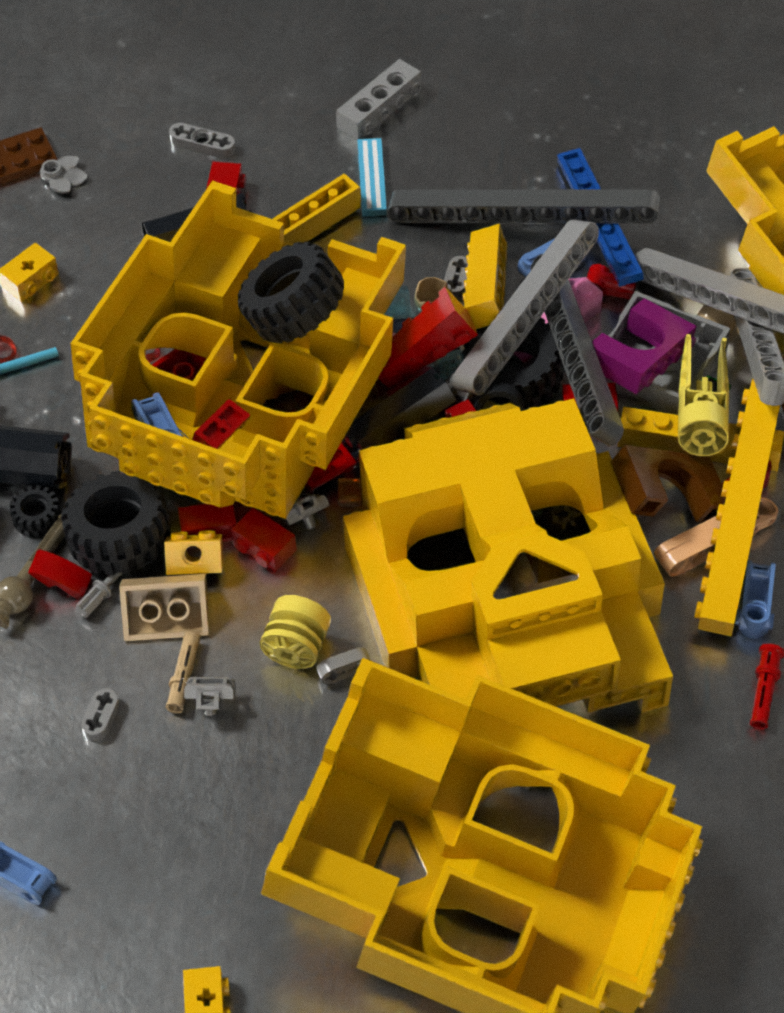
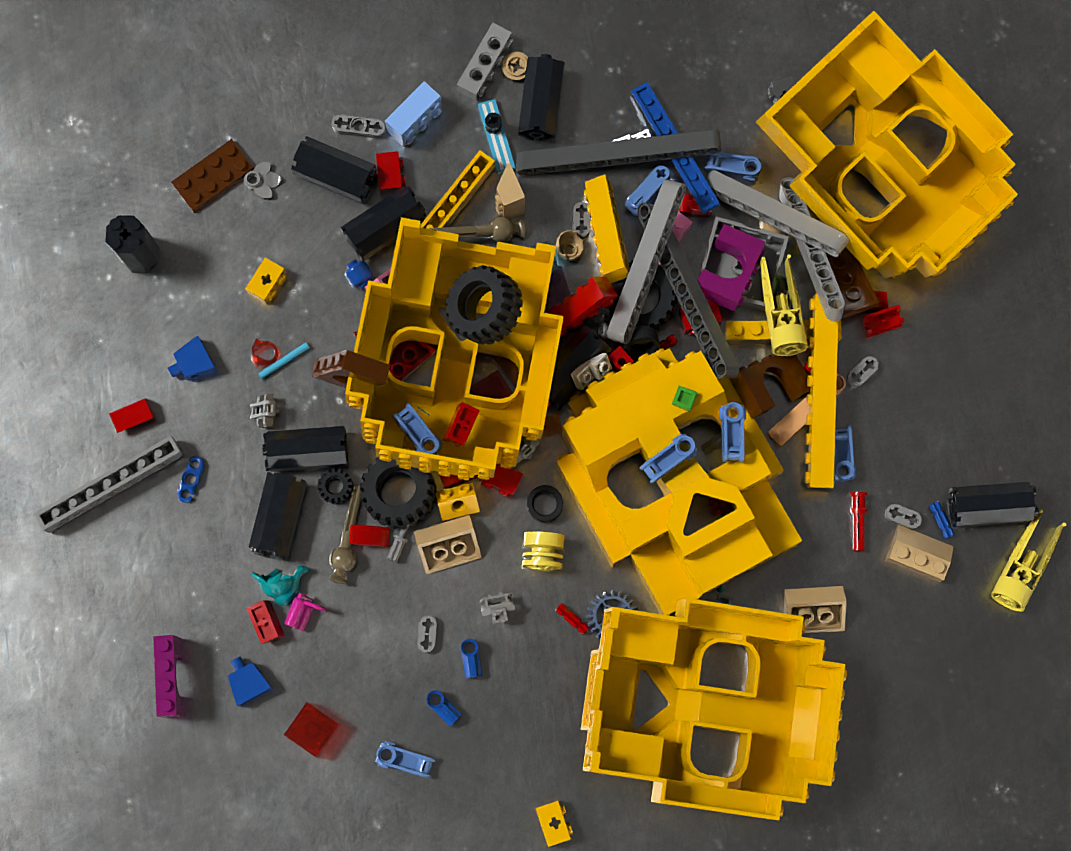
camera: 15 degrees left, 25 degrees up
tan pin [165,632,201,714] -> none
light grey beam [316,647,371,684] -> none
none -> black brick [291,136,378,202]
none -> reddish brown arch [312,350,390,389]
none -> light blue brick [385,81,442,147]
none -> blue piece [426,690,462,727]
none -> blue piece [461,639,482,678]
none -> black bush [485,113,502,134]
none -> tan slope [494,163,525,219]
none -> tan gear [502,52,528,81]
none -> black brick [518,54,565,142]
none -> black tyre [527,485,563,523]
none -> red axle [556,603,589,635]
none -> white slope [571,353,612,390]
none -> medium blue piece [640,433,698,484]
none -> bright green tile [672,386,698,412]
none -> medium blue piece [704,152,761,182]
none -> medium blue piece [719,402,746,462]
none -> tan slope [784,586,847,633]

